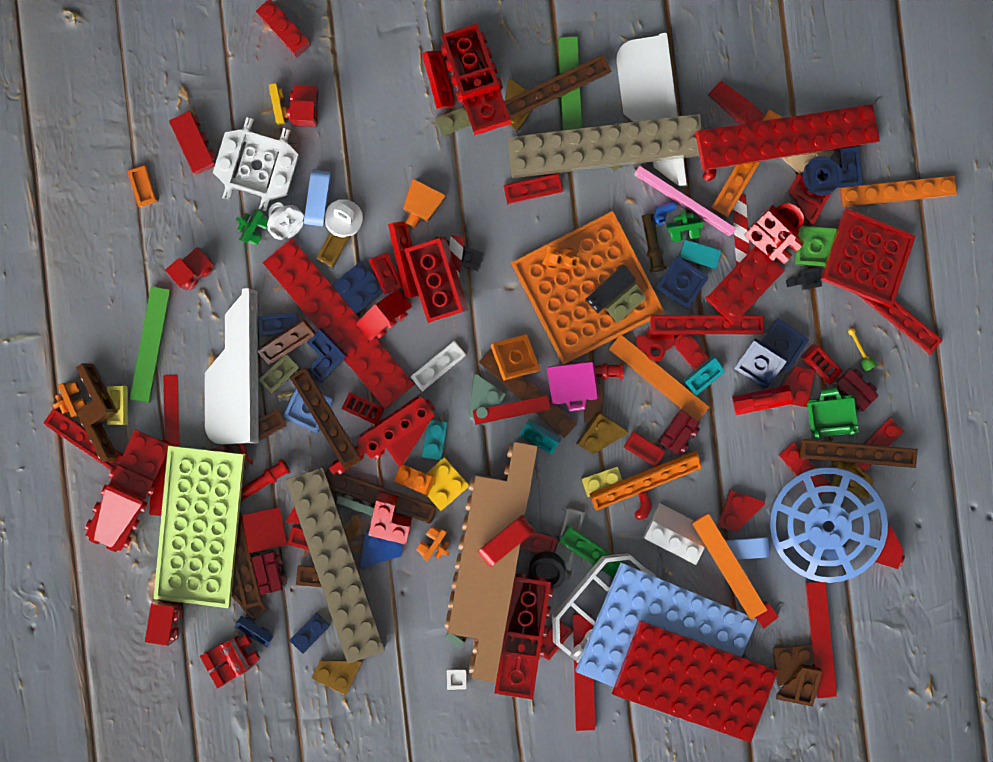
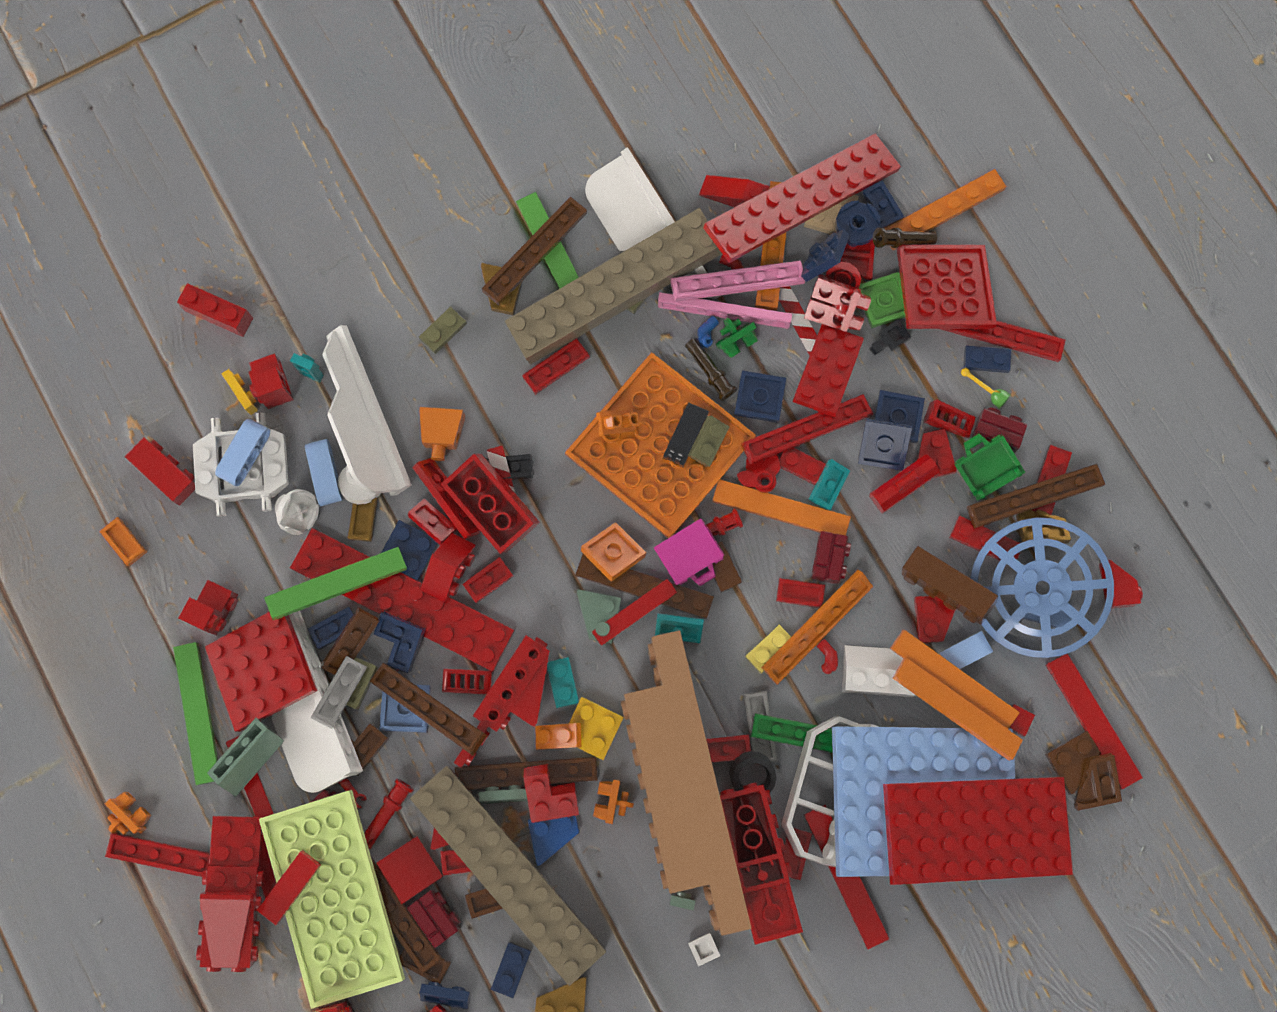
camera: 15 degrees left, 10 degrees down
reddish brown bracket [76,363,118,462] -> none
light yellow plate [107,386,128,425] -> none
green hips [236,210,269,245] -> none
white tile [411,340,467,392] -> none
red plate [422,51,455,109] -> none
red wedge [440,23,511,136] -> none
red beam [478,515,535,567] -> none
pearl gold wing [576,412,629,454] -> none
teal tile [679,240,721,269] -> none
none -> red plate [205,612,317,732]
none -> sand green brick [207,718,284,796]
none -> light blue beam [215,418,270,486]
none -> red tile [257,850,321,926]
none -> bright green tile [264,547,407,621]
none -> teal plate [290,353,324,383]
none -> light grey tile [311,656,367,729]
none -> white piece [322,325,412,496]
none -> red plate [462,557,514,604]
none -> bright pink tile [670,261,805,302]
none -> dark blue plate [801,229,849,282]
none -> dark brown pin [873,227,937,248]
none -> orange tile [892,658,1023,761]
none -> reddish brown brick [902,546,998,625]
none -> dark blue plate [964,345,1011,373]

